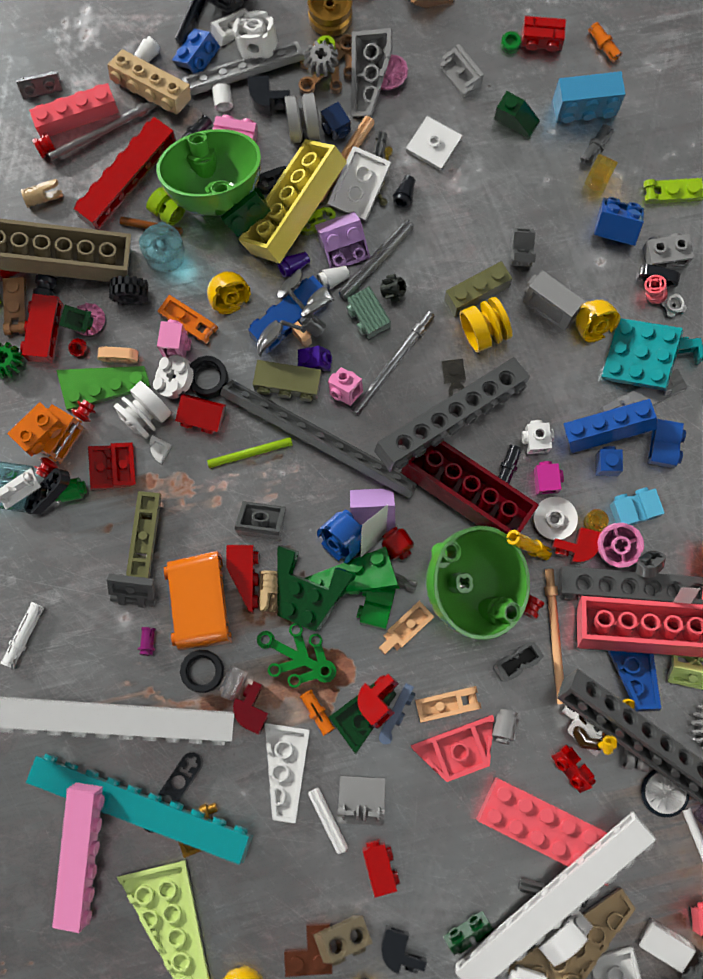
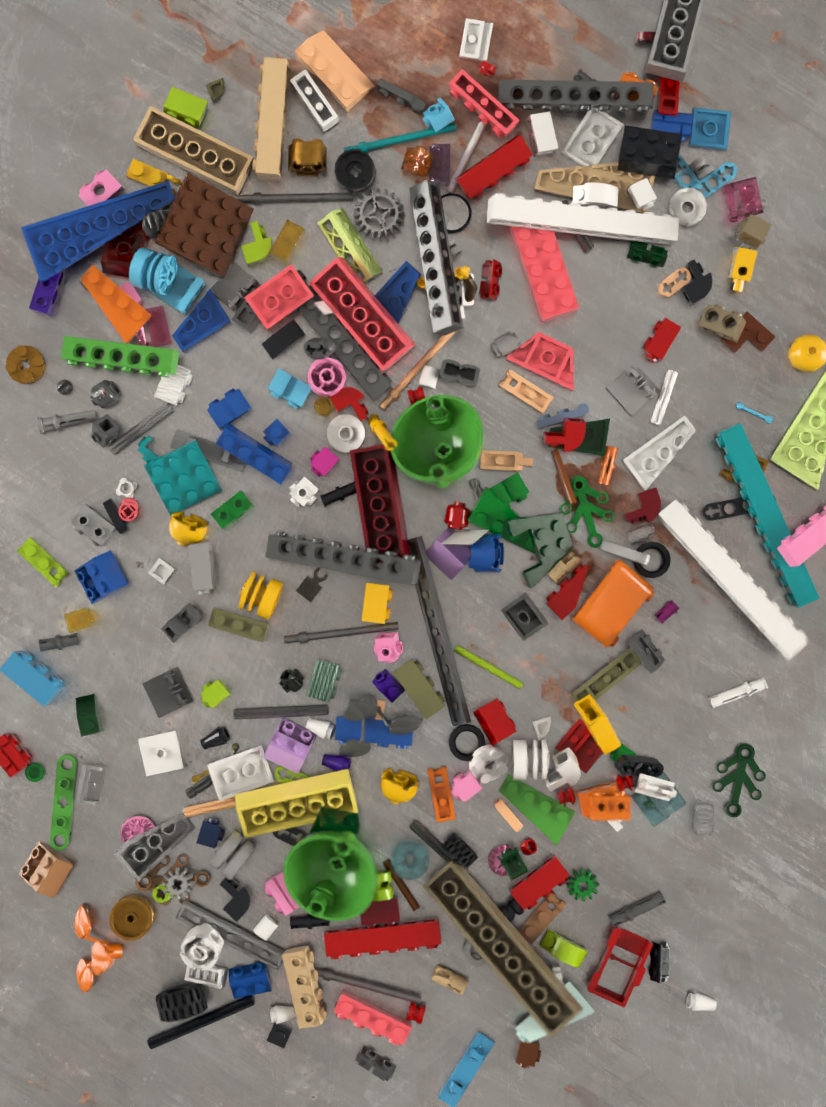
camera: 135 degrees left, 10 degrees up
none -> bright green piece [50,754,77,851]
none -> dark grey hinge [142,667,193,718]
none -> white plate [148,558,175,585]
none -> lime brick [200,679,231,709]
none -> green brick [211,490,254,530]
none -> black slope [262,320,305,359]
none -> black plate [267,1023,292,1048]
none -> dark red brick [360,895,400,928]
none -> yellow brick [361,583,393,624]
none -> dark grey axle [409,820,456,863]
none -> white beam [418,366,440,389]
none -> red brick [455,135,533,199]
none -> white brick [545,747,581,791]
none -> dark orange bar [551,449,577,505]
none -> yellow slope [573,694,621,755]
none -> light grey beam [599,540,651,566]
none -> light nougat beam [658,268,691,298]
none -> medium azure hinge [736,402,773,423]

